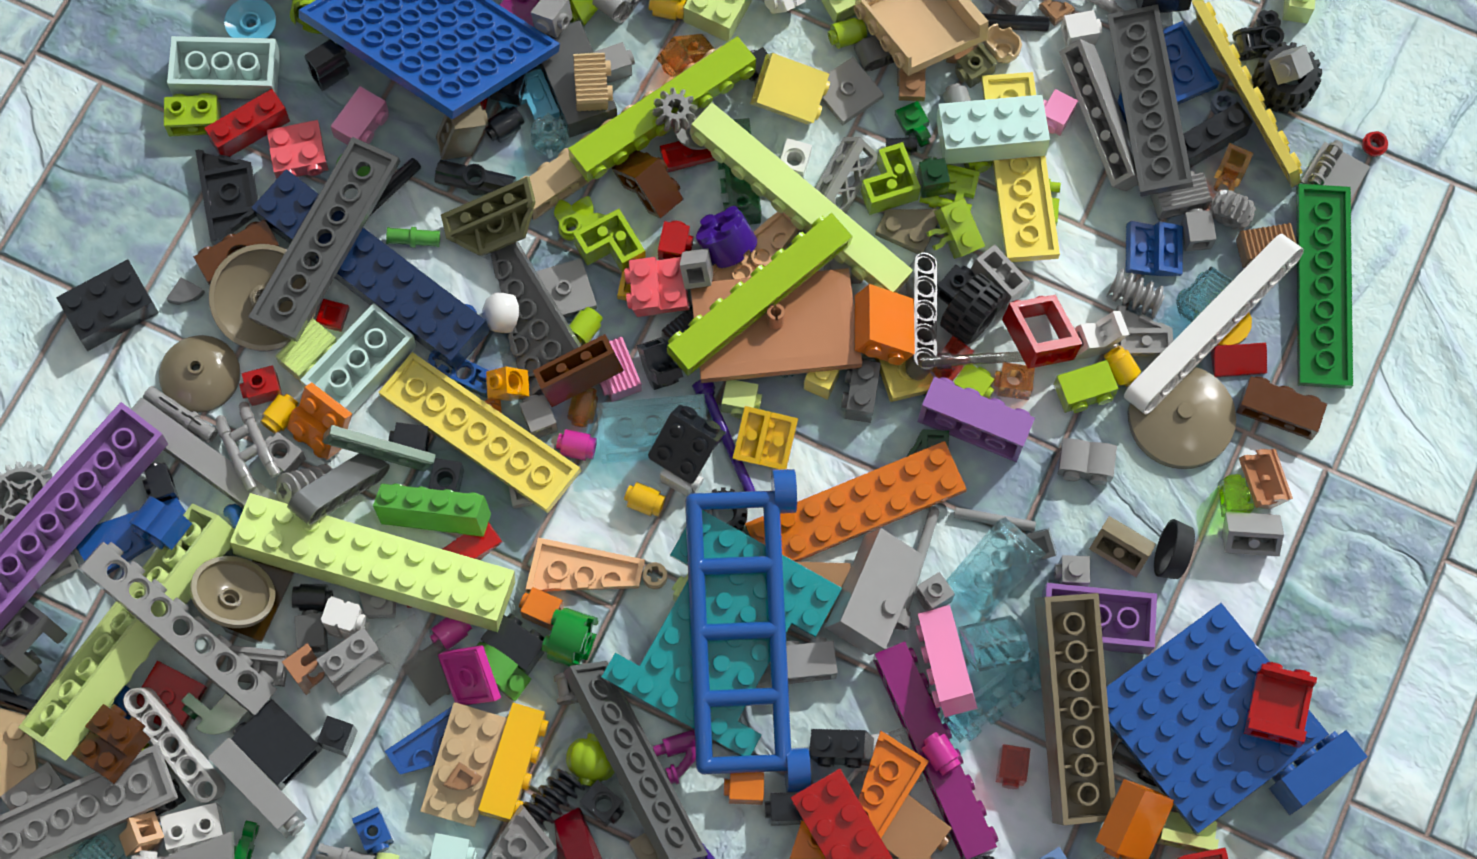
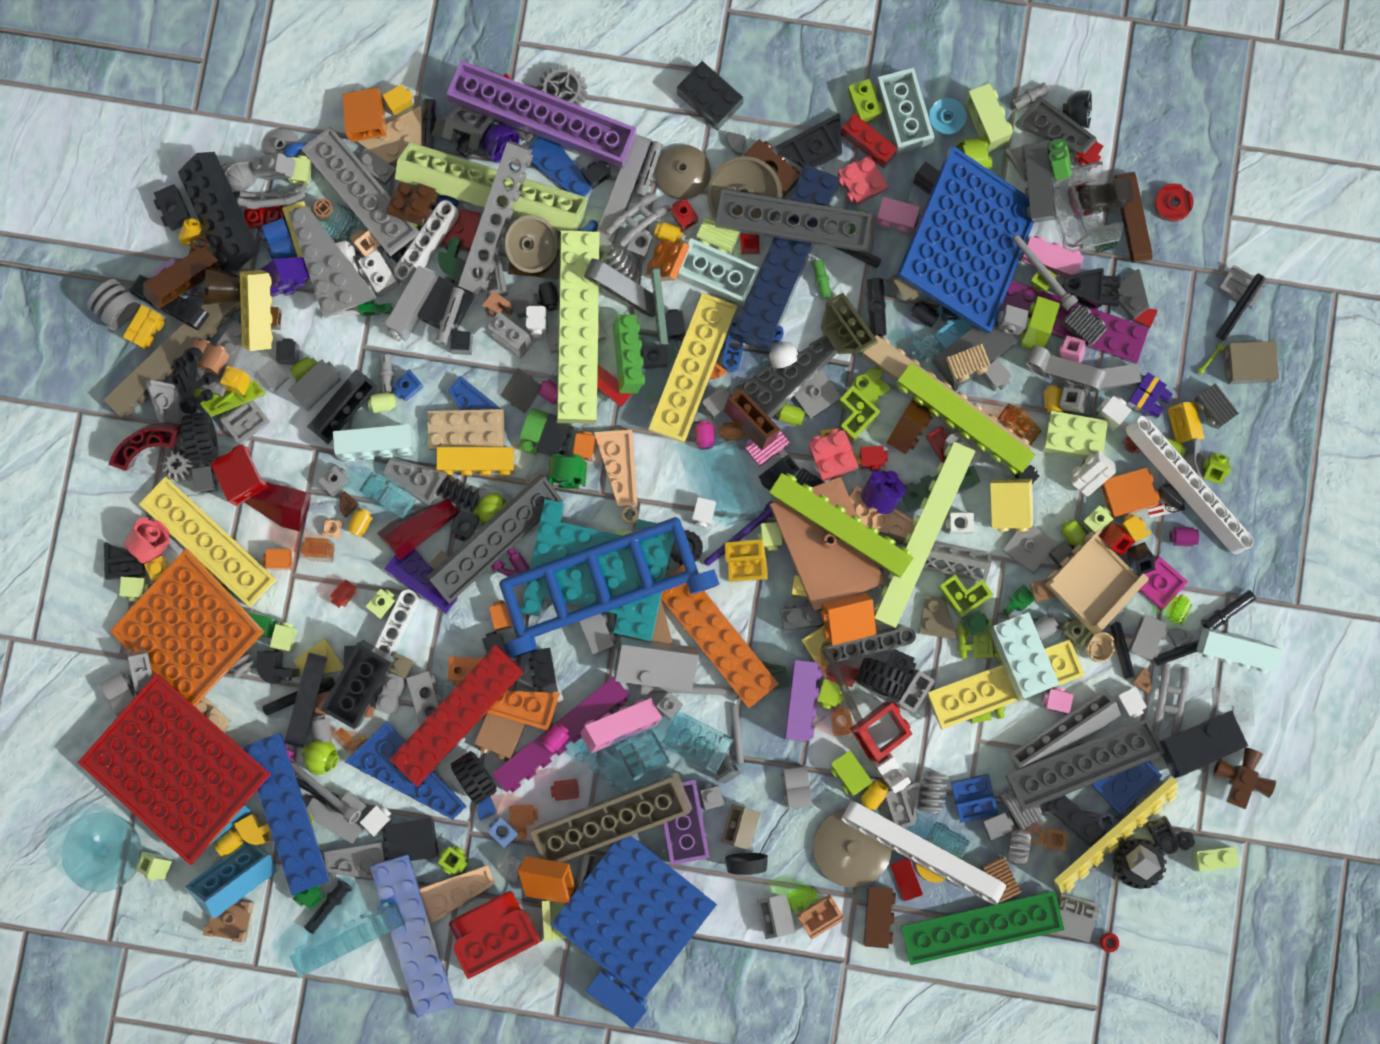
camera: 80 degrees right, 10 degrees up
blue brick [129,496,192,550] -> none
dark pink tile [438,645,501,705] -> none
medium nougat tile [443,762,482,790] -> none
light orange brick [486,366,529,401] -> none
yellow brick [624,482,666,516] -> none
black bracket [648,405,726,484] -> none
light grey gear [652,87,697,134] -> none
light grey brick [680,248,714,289] -> none
black pin [886,135,917,155] -> none
lime brick [926,198,985,259] -> none
red panel [1244,662,1317,748] -> none
none -> light grey pin [435,287,464,345]
none -> black brick [456,133,482,158]
none -> dark purple cylinder [482,124,520,163]
none -> clear orange brick [509,805,538,839]

